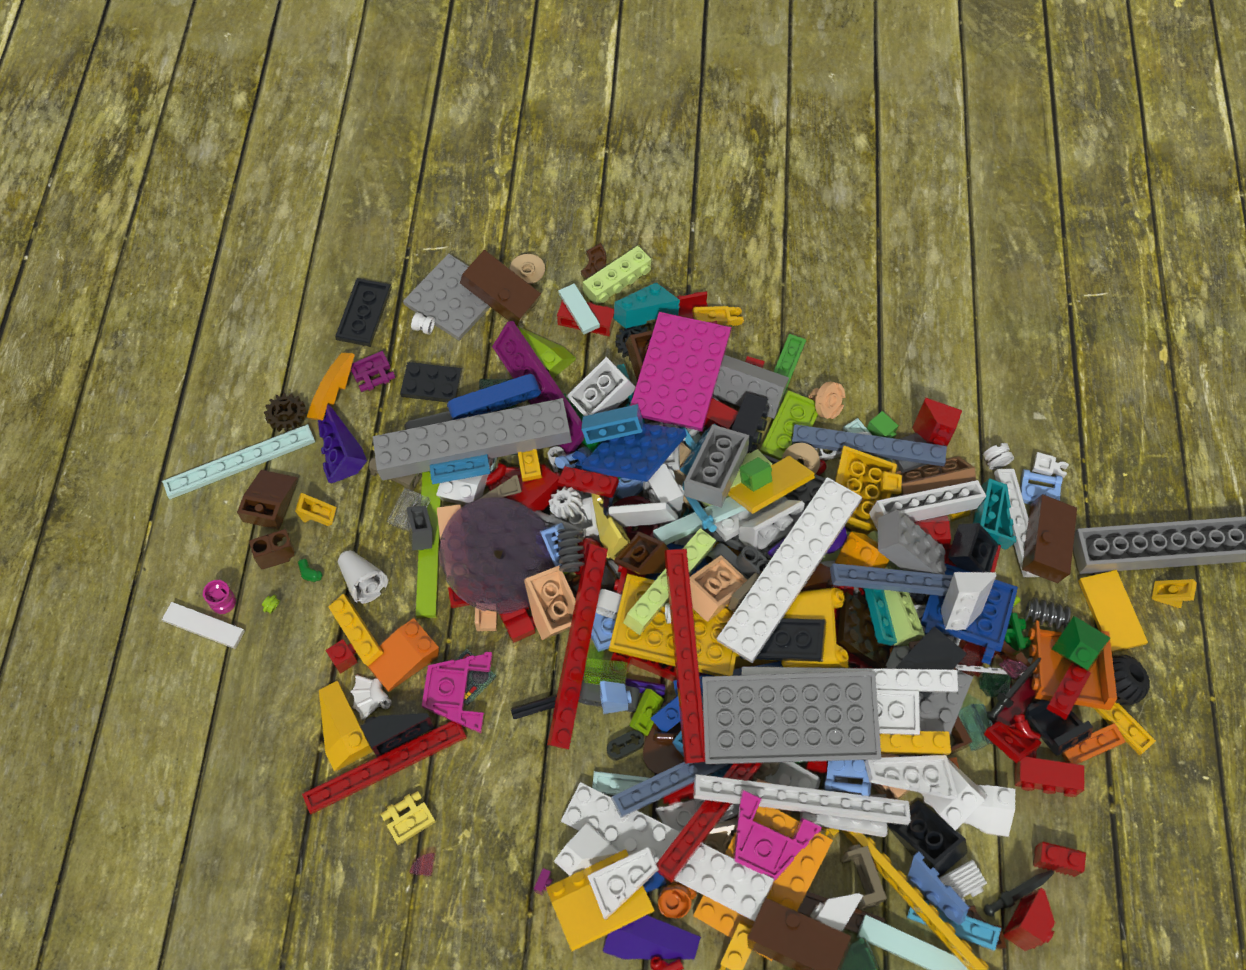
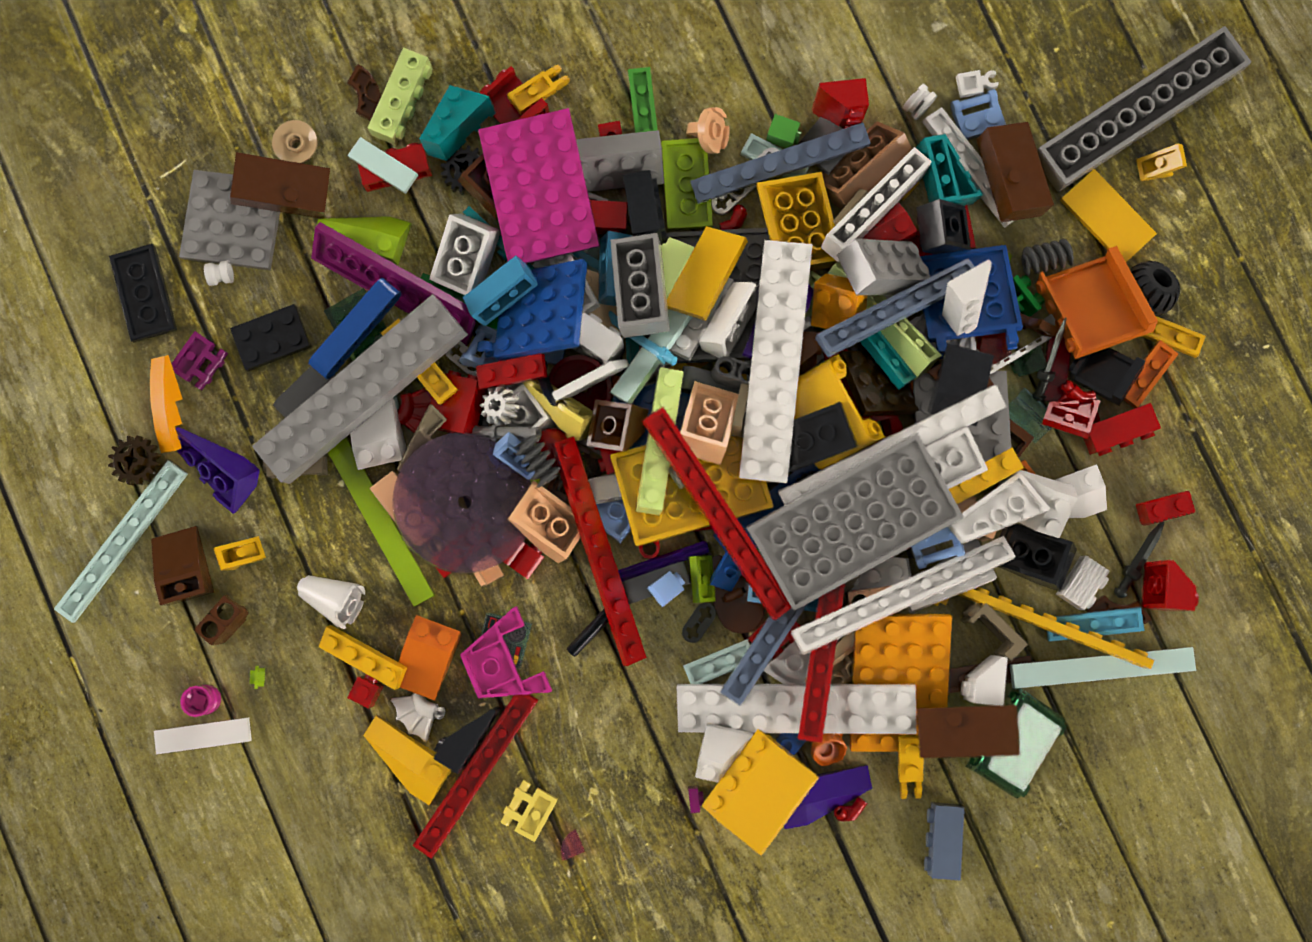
camera: 25 degrees left, 20 degrees up
green arm [298,559,322,582] -> none
clear plate [387,488,430,531] -> none
dark grey slope [406,506,432,550] -> none
dark azure plate [430,455,491,484] -> none
clear neon green panel [583,658,628,685] -> none
white wing [588,847,659,920] -> none
dark pink wing [733,789,822,880] -> none
bright green brick [739,457,772,492] -> none
tan dish [782,443,820,474] -> none
yellow tile [880,471,902,495] -> none
medium blue wing [907,852,969,926] -> none
clear pink tile [999,659,1028,680] -> none
red plate [1046,663,1091,720] -> none
green slope [1051,616,1111,671] -> none

